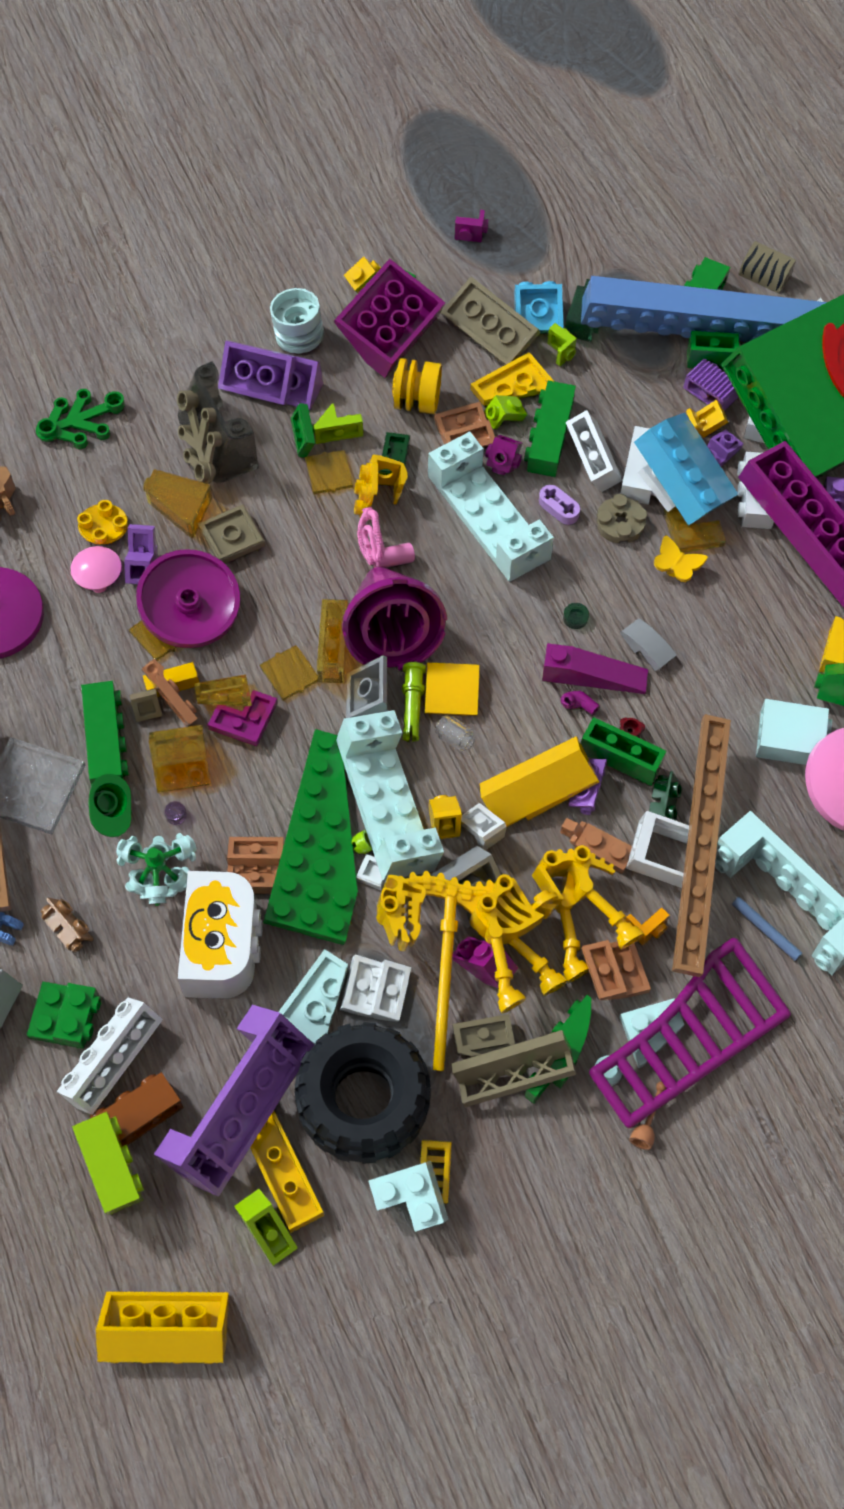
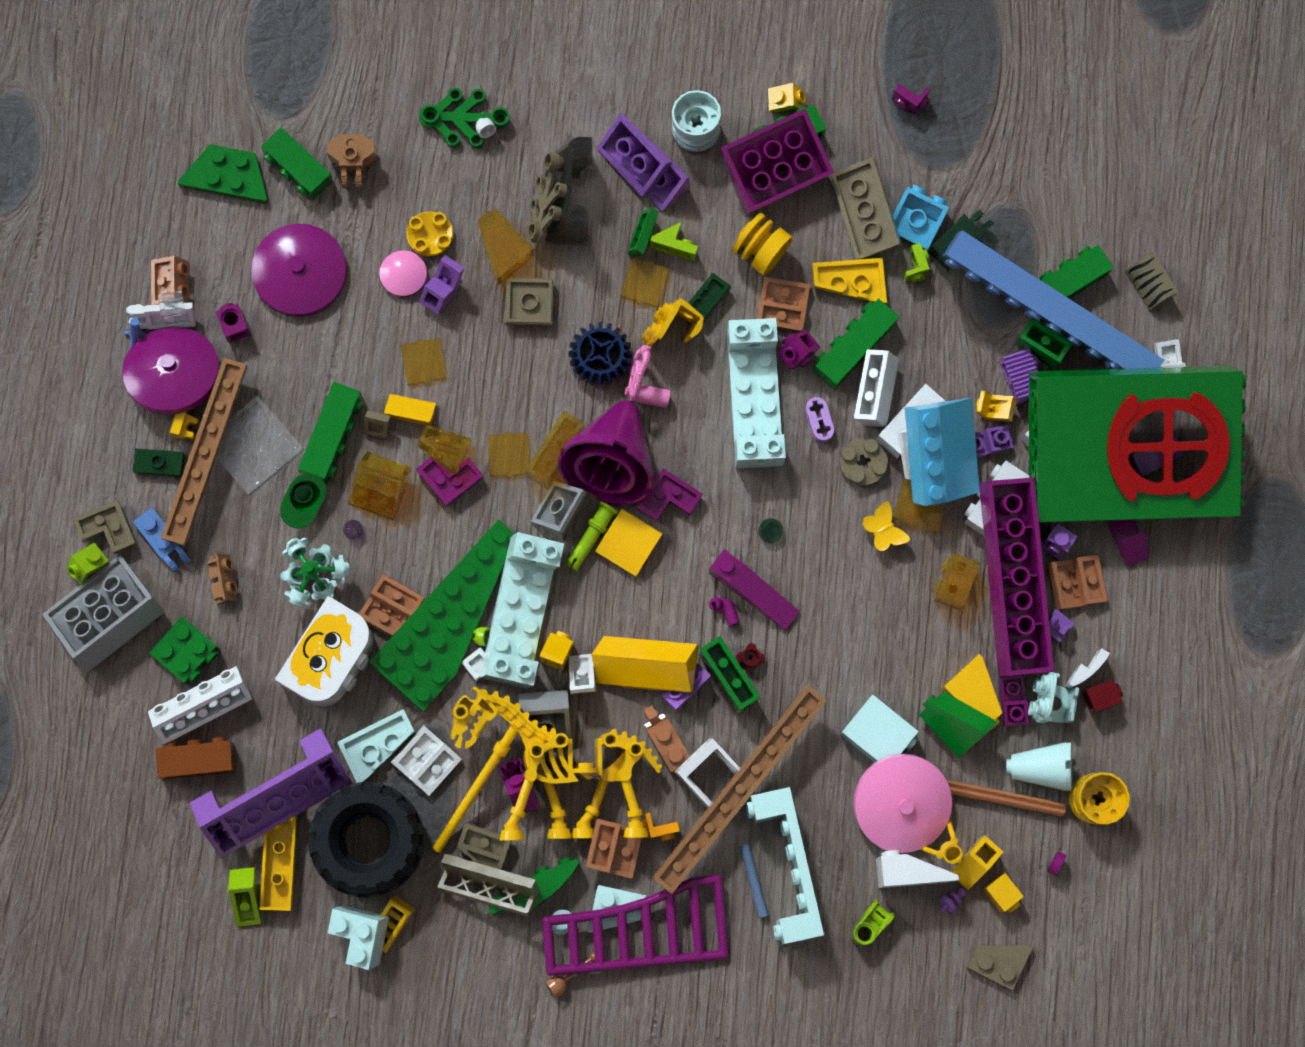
camera: 25 degrees right, 15 degrees up
lime wedge [72,1112,144,1215] -> none
yellow slope [96,1292,229,1364] -> none
magenta dish [136,549,240,648] -> none
nougat hinge [141,659,198,726] -> none
clear brick [435,715,475,752] -> none
lime bracket [484,395,527,429] -> none
light grey slope [620,618,676,671] -> none
dark green hinge [649,771,682,821] -> none
none -> white hinge [476,118,496,138]
none -> dark blue gear [568,322,632,386]
none -> magenta plate [637,468,703,522]
none -> clear yellow brick [932,552,980,611]

